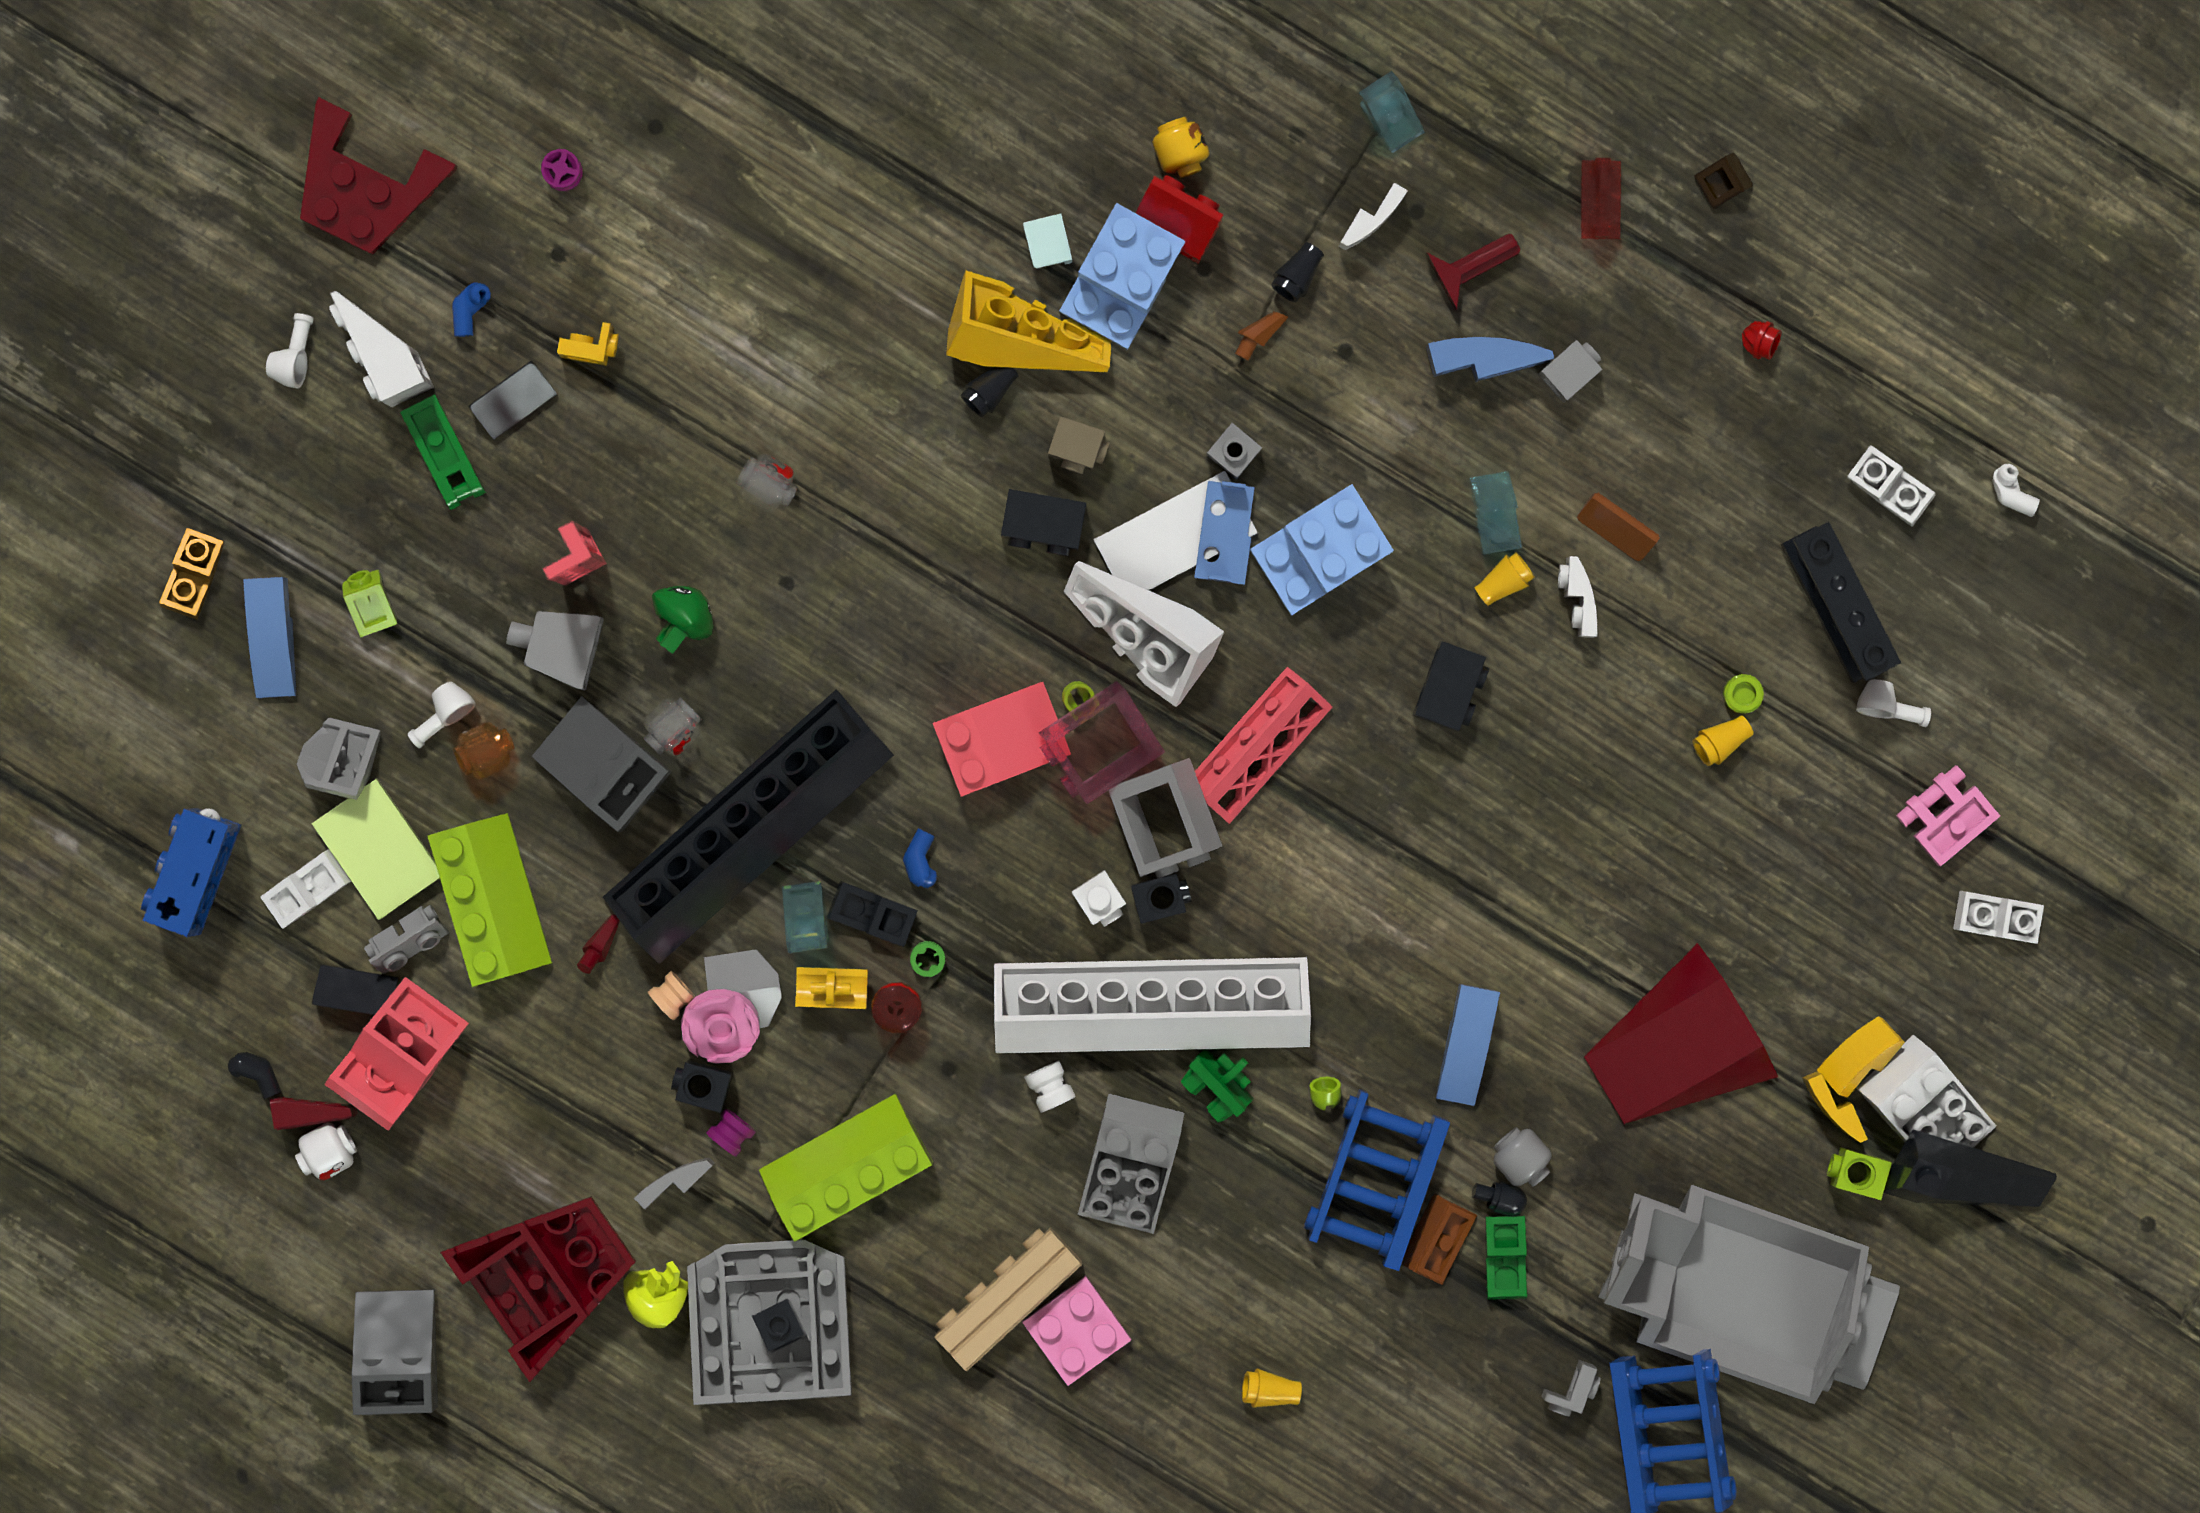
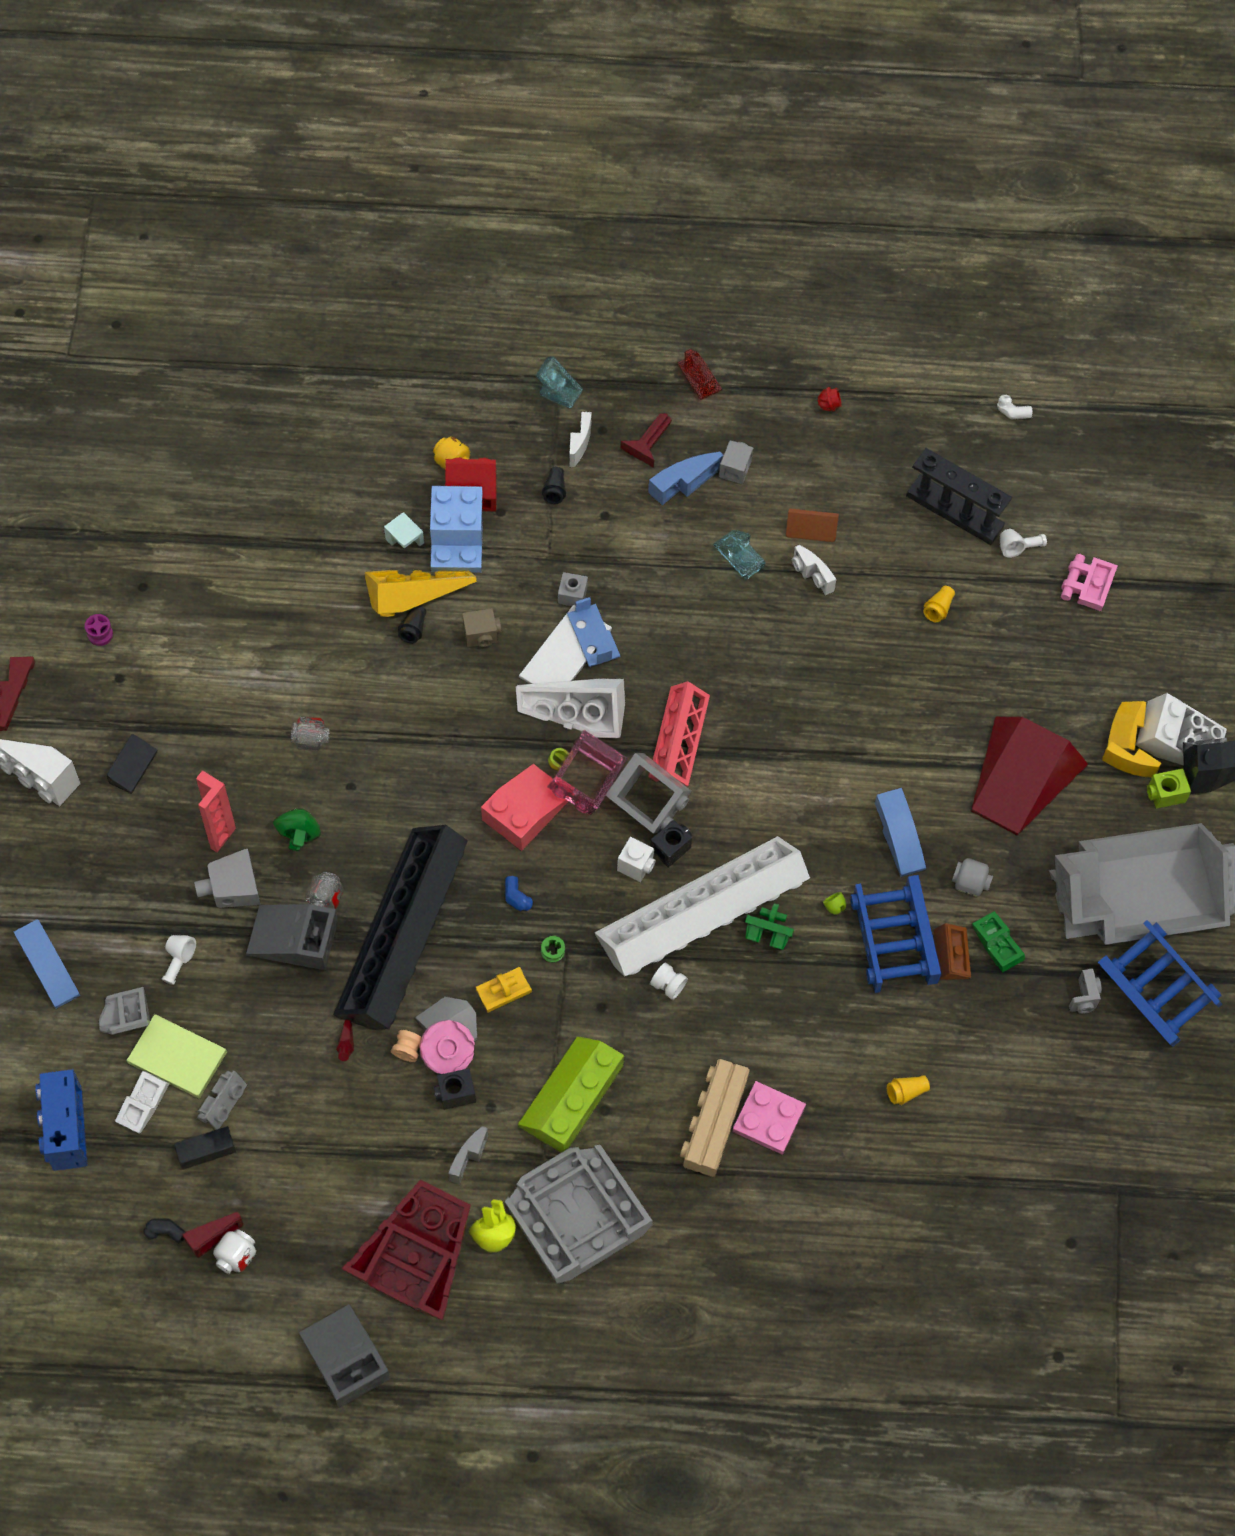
camera: 30 degrees left, 25 degrees down
coral bracket [325,977,469,1131] -> none
lime bracket [342,570,397,638] -> none
green plate [400,394,486,510] -> none
lime slope [428,813,553,987] -> none
blue arm [452,282,491,337] -> none
clear orange head [453,722,515,780] -> none
yellow bracket [557,322,619,366] -> none
magenta wheel [706,1108,756,1157] -> none
black brick [752,1299,807,1353] -> none
clear light blue slope [782,881,829,953] -> none
black slope [827,881,918,947] -> none
clear red head [871,982,922,1033] -> none
black brick [1001,489,1086,556] -> none
light grey slope [1078,1094,1185,1234] -> none
dark orange bar [1235,311,1288,361] -> none
light blue bracket [1250,484,1394,616] -> none
black brick [1413,641,1489,731] -> none
black cylinder [1472,1182,1527,1216] -> none
yellow cone [1474,552,1535,606] -> none
dark brown slope [1694,153,1753,209] -> none
lime tile [1723,674,1764,714] -> none
white slope [1847,445,1936,527] -> none
white slope [1953,891,2044,944] -> none

